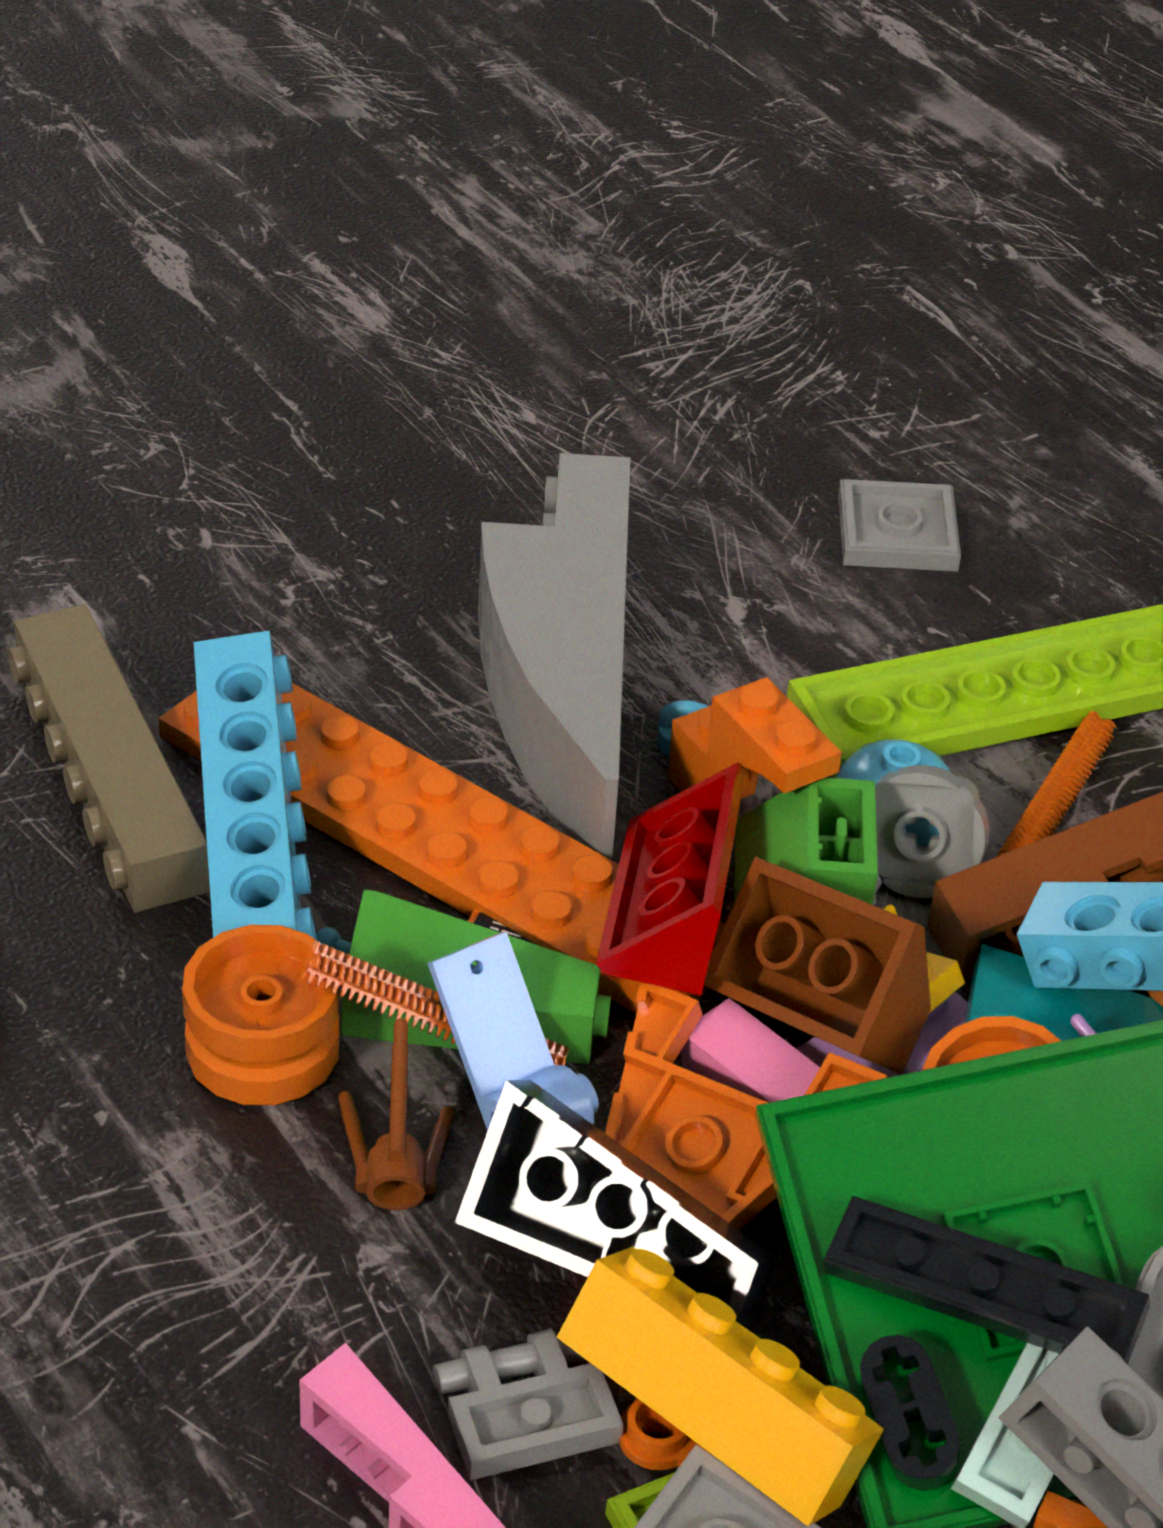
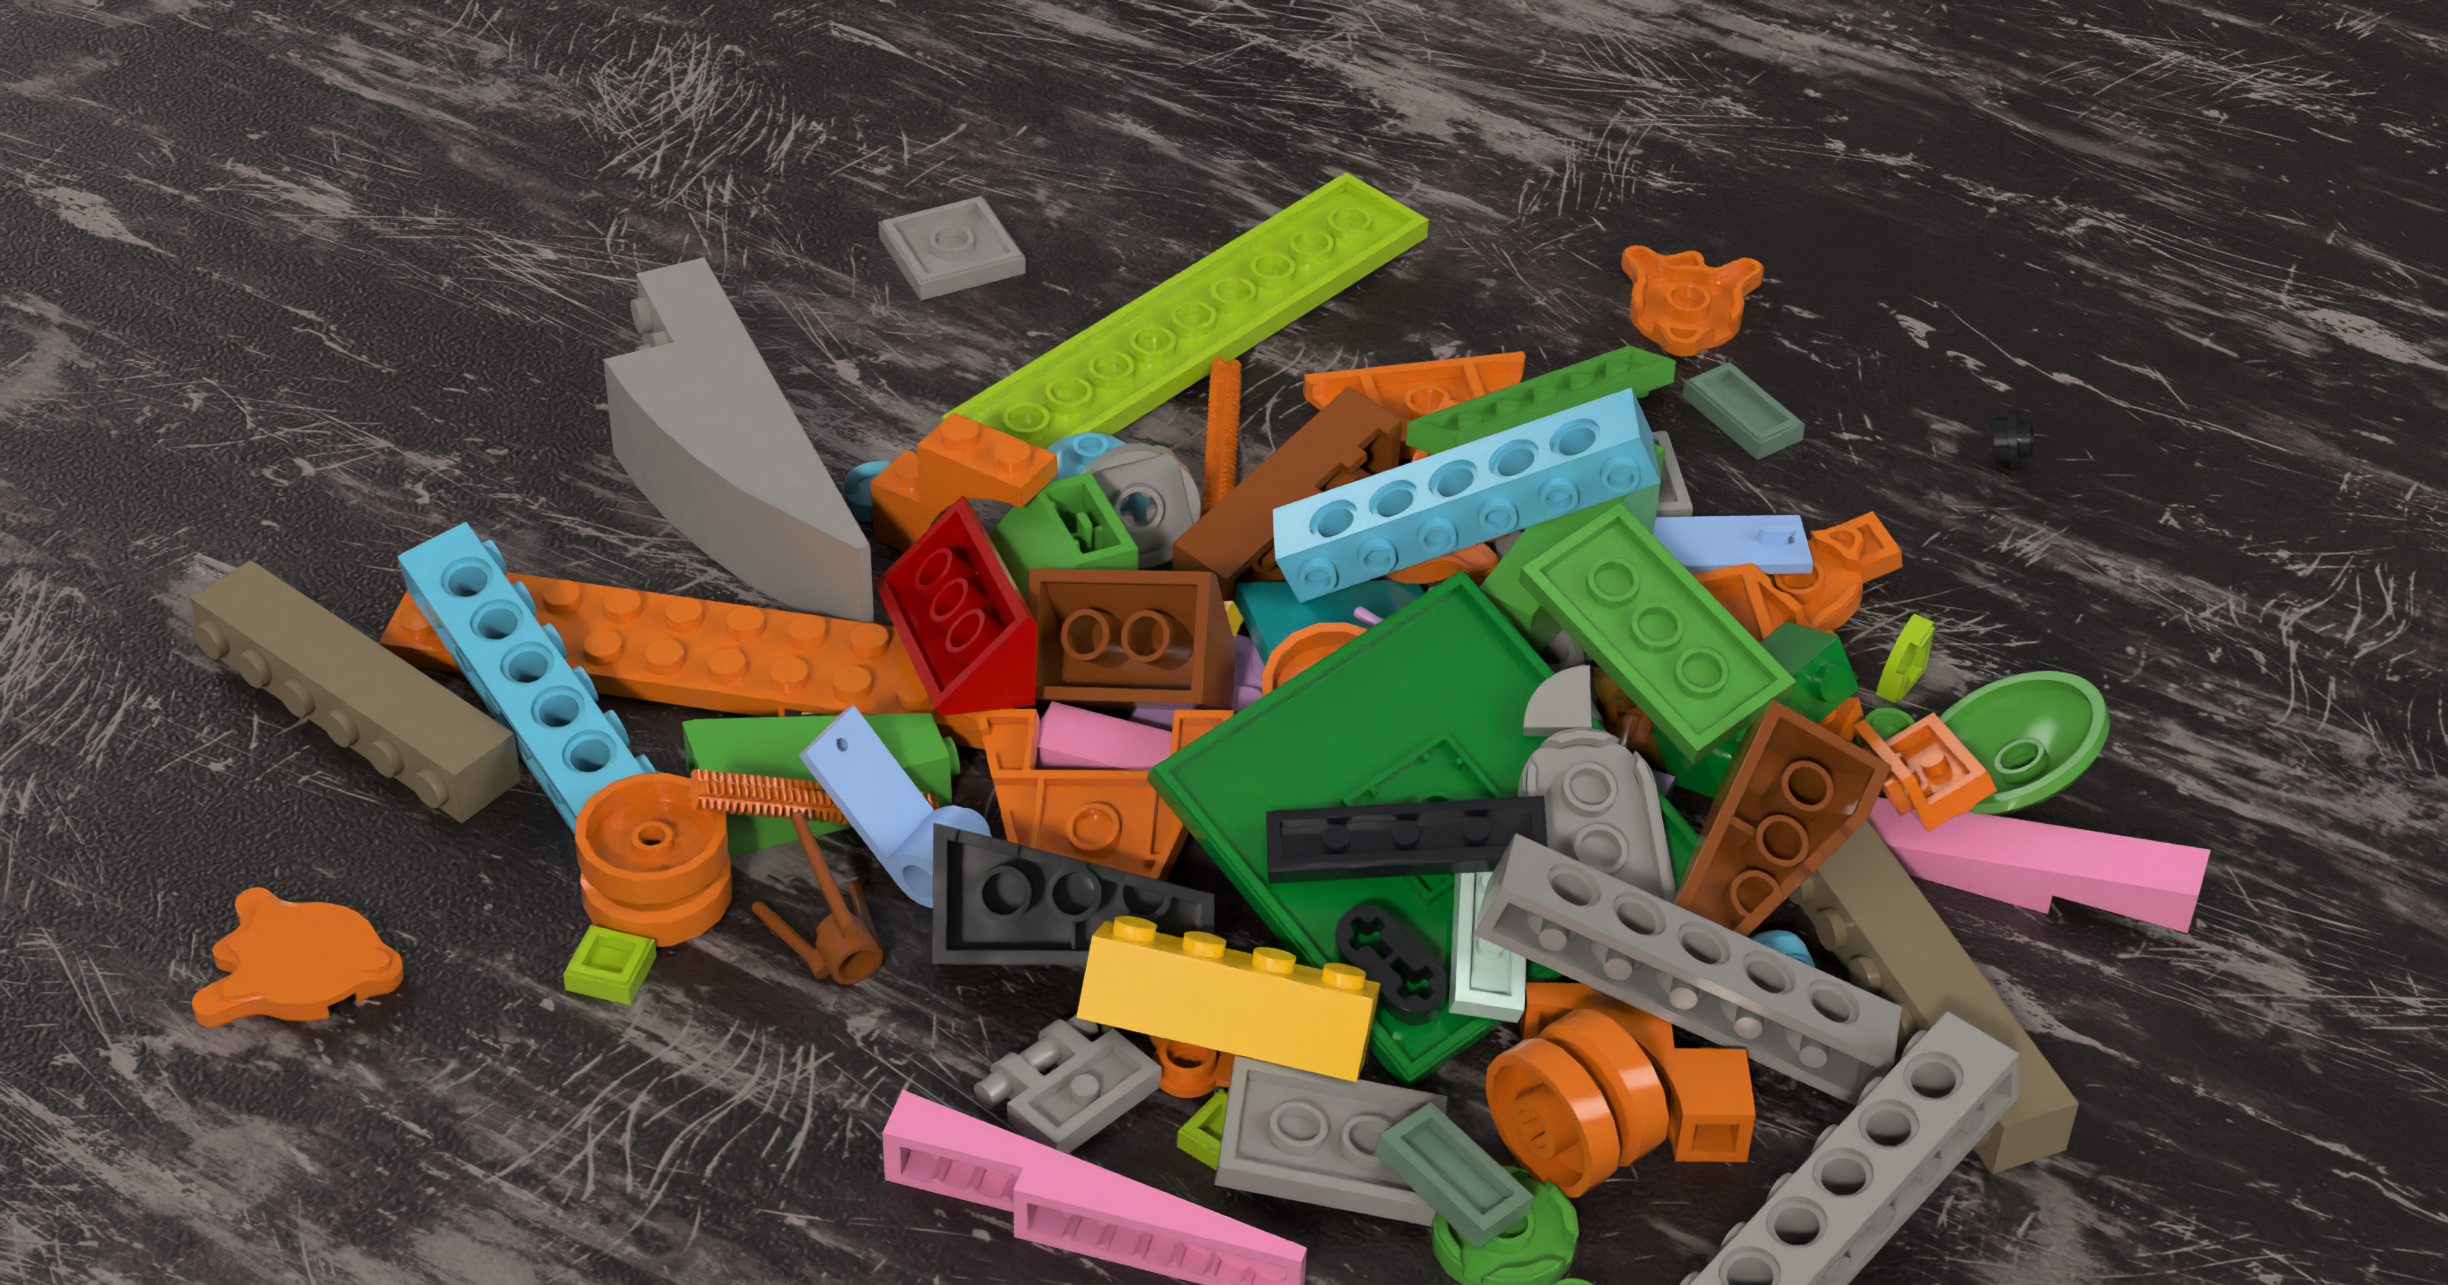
camera: 25 degrees left, 0 degrees up
none -> lime tile [563,925,657,1005]

